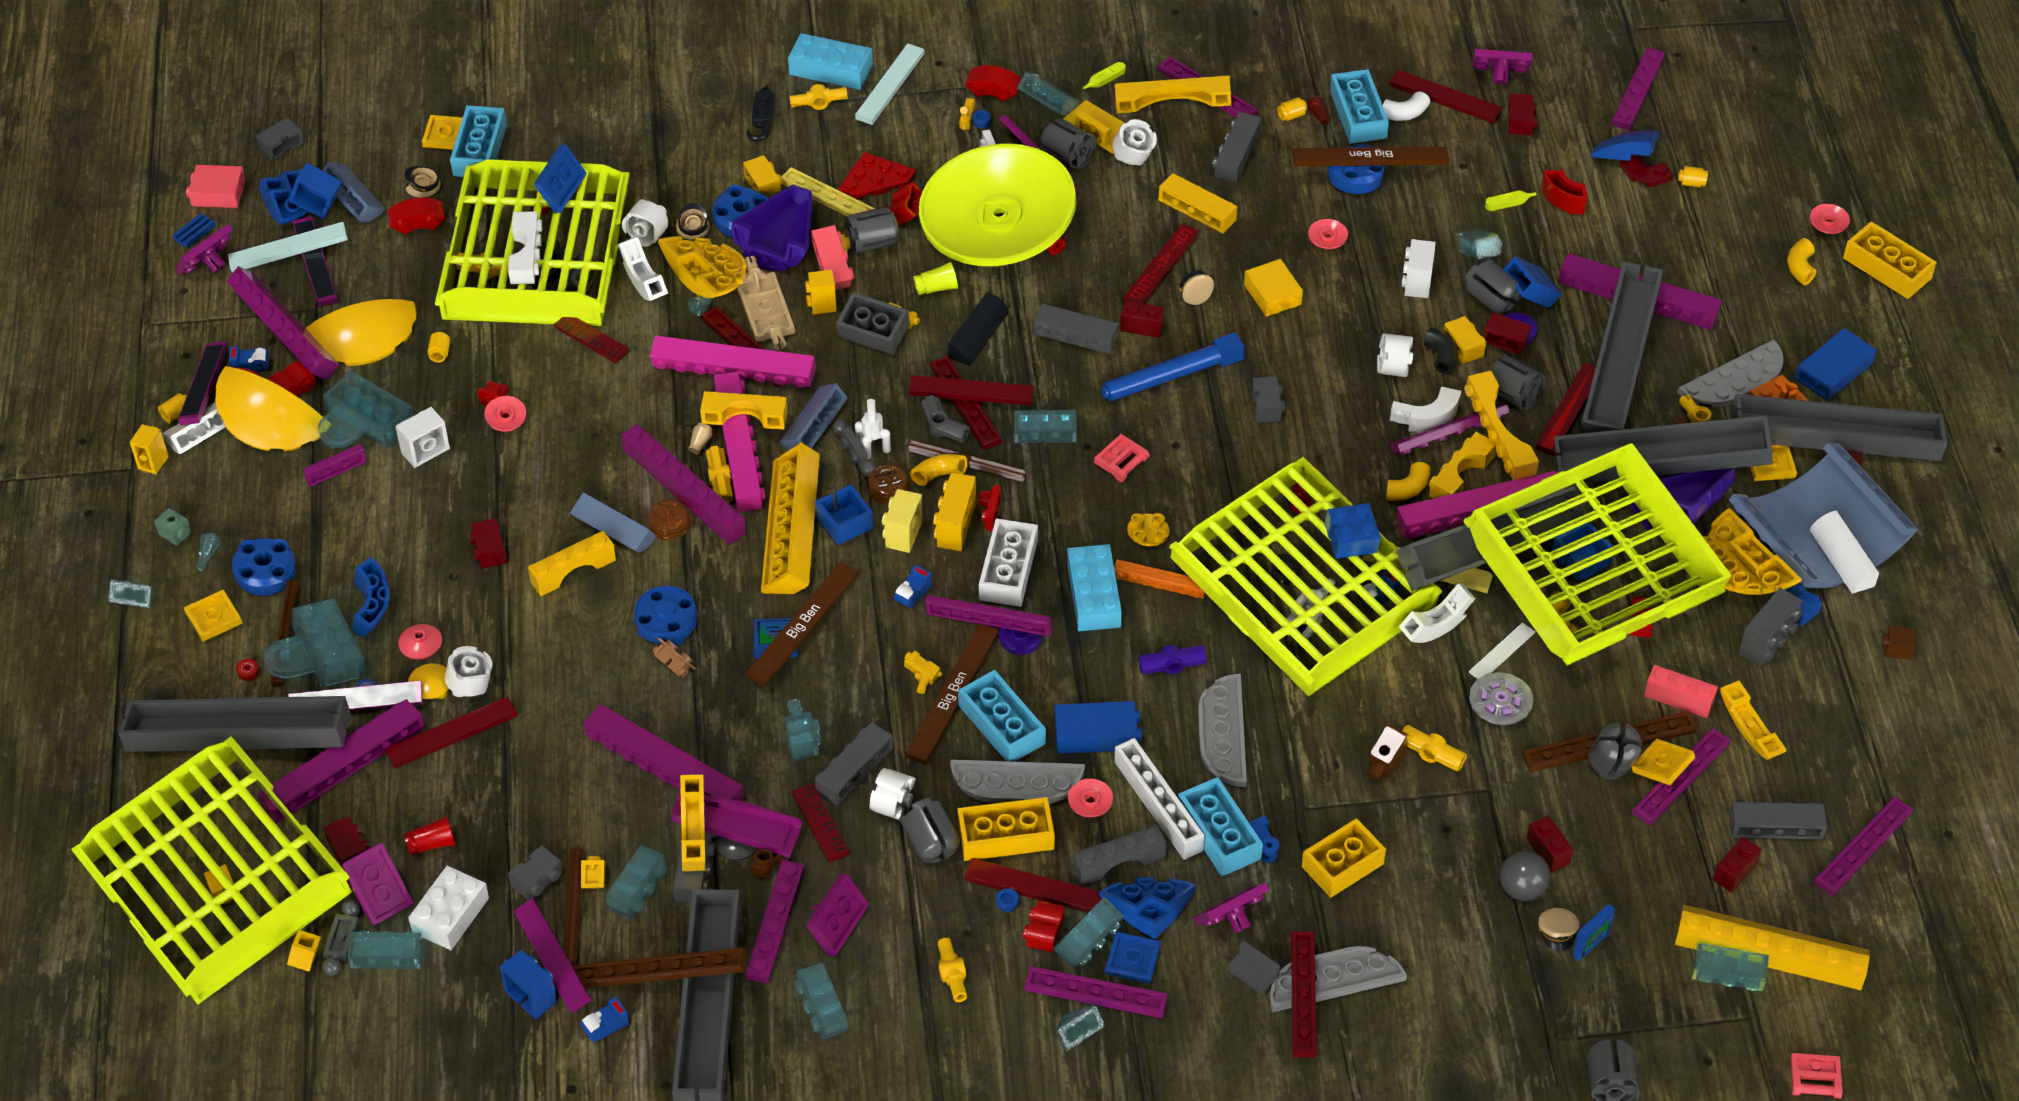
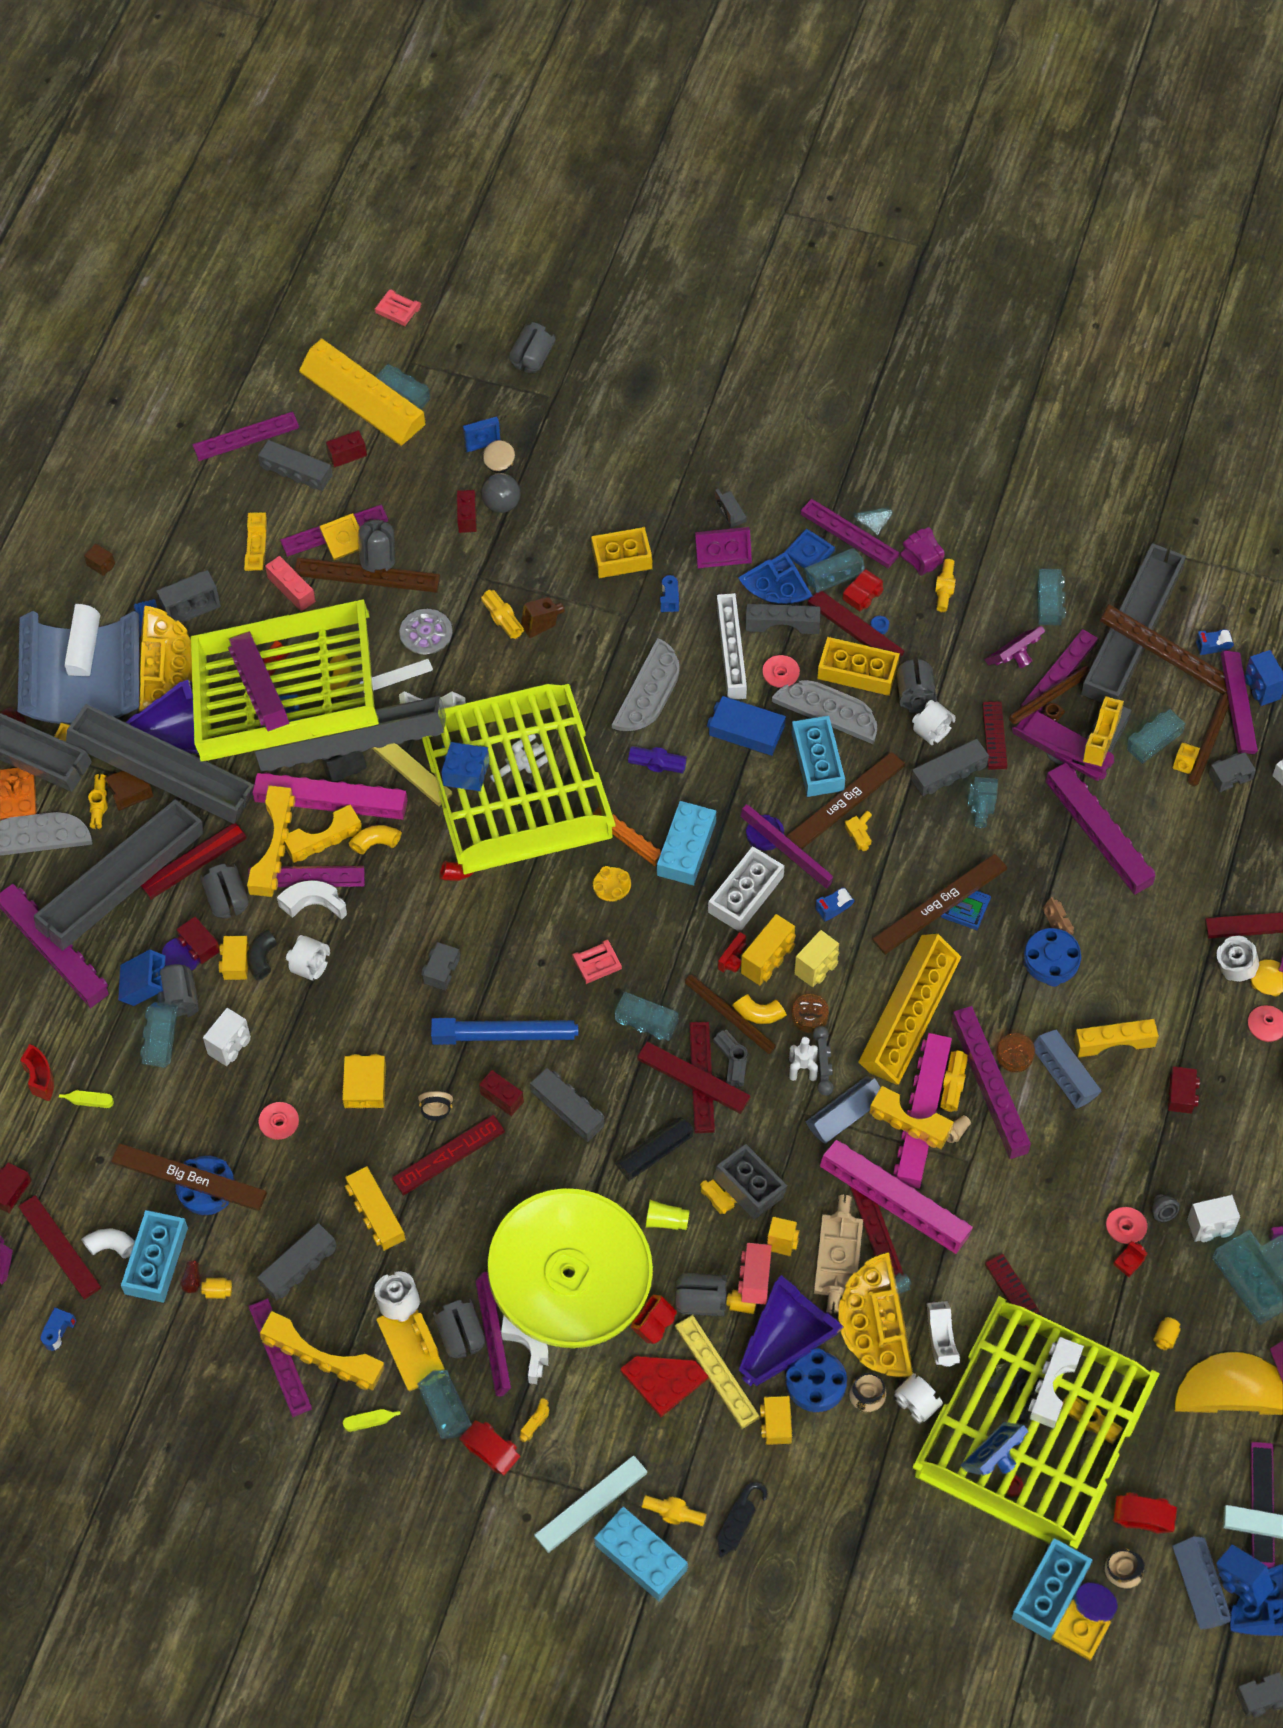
camera: 155 degrees left, 10 degrees up
blue piece [815,484,874,545] -> none
blue tile [972,110,991,128] -> none
medium azure brick [1178,777,1263,877] -> none
light grey plate [1270,946,1407,1012] -> none
dark red tile [1291,931,1317,1058] -> none
none -> blue leg [41,1308,76,1351]
none -> magenta brick [228,631,289,731]
none -> magenta piece [900,527,945,576]
none -> reddish brown axle [1009,666,1090,724]
none -> dark purple tile [1074,1583,1118,1622]
none -> dark grey brick [1152,1194,1180,1222]

